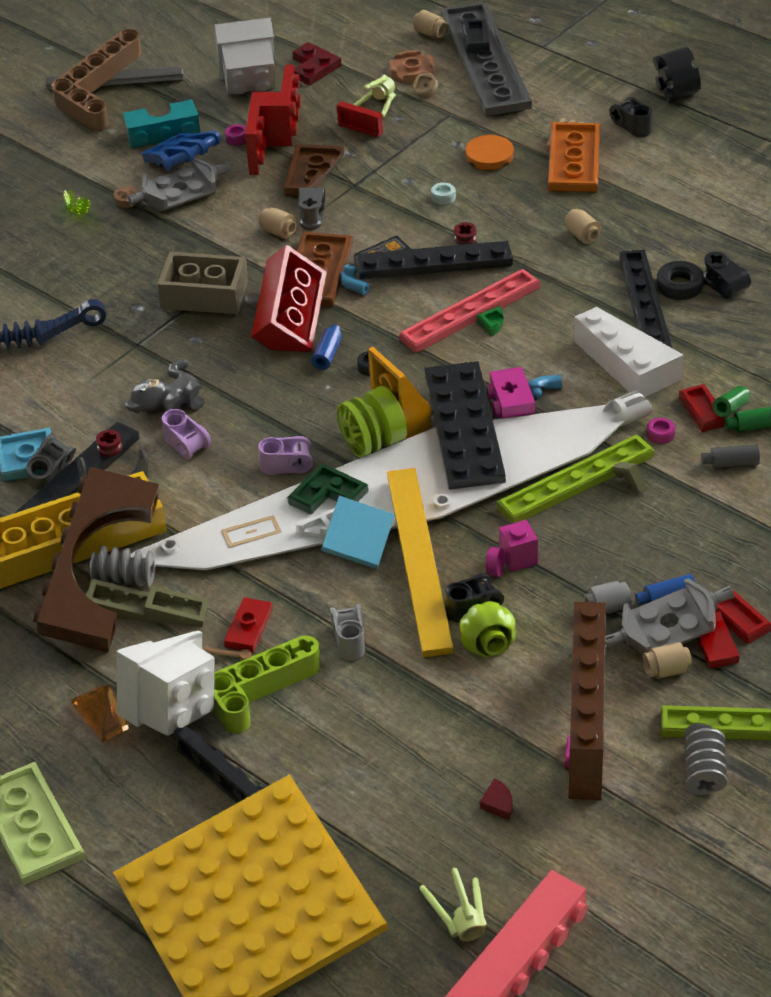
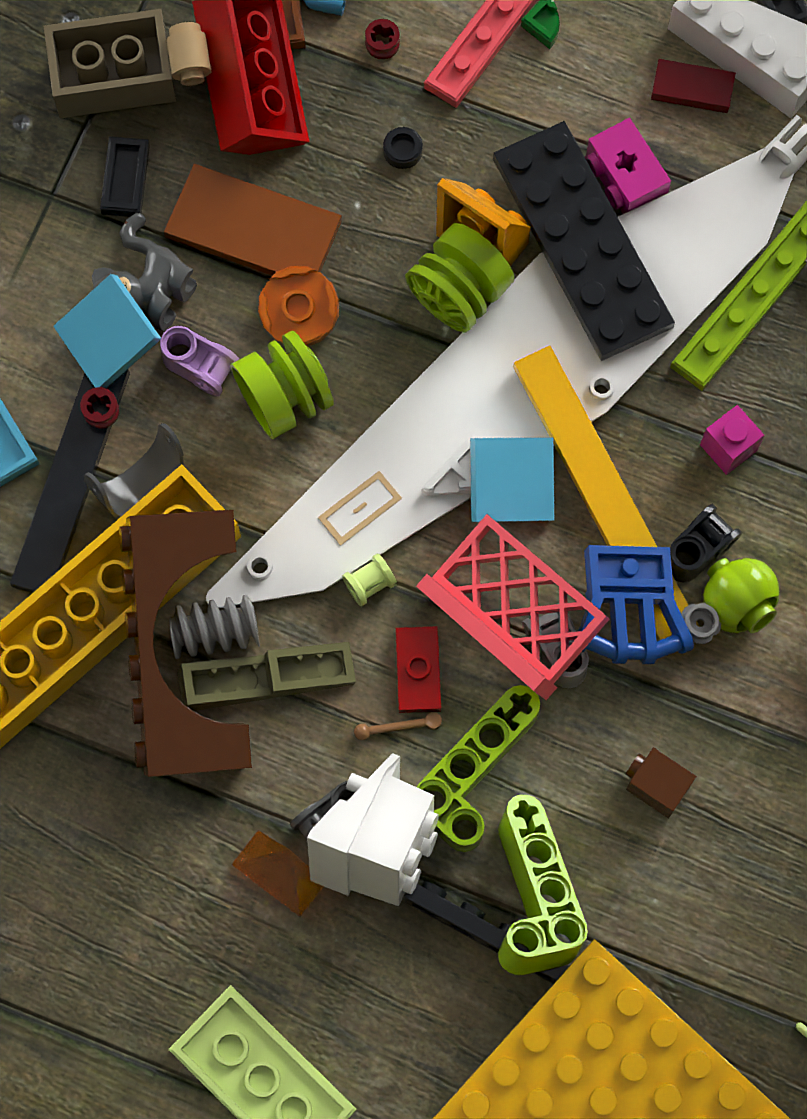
camera: 20 degrees left, 30 degrees up
dark grey piece [26,433,76,489] -> none
lavender piece [258,436,314,475] -> none
dark green tile [287,463,369,515] -> none
blue cylinder [311,324,342,370] -> none
dark pink tile [486,547,505,577] -> none
dark azure arm [528,375,562,399] -> none
none -> medium azure tile [53,274,161,388]
none -> black tile [100,137,150,217]
none -> dark orange tile [164,164,342,276]
none -> tan brick [166,22,211,86]
none -> lime wheel [230,330,334,439]
none -> orange tile [258,266,339,347]
none -> yellowish green bush [342,553,397,607]
none -> dark red bush [365,19,400,60]
none -> coral fence [416,514,610,700]
none -> lime beam [498,795,588,975]
none -> blue plate [578,545,694,664]
none -> reddish brown brick [625,747,697,819]
none -> dark red tile [651,59,736,113]
none -> light grey plate [681,603,721,644]

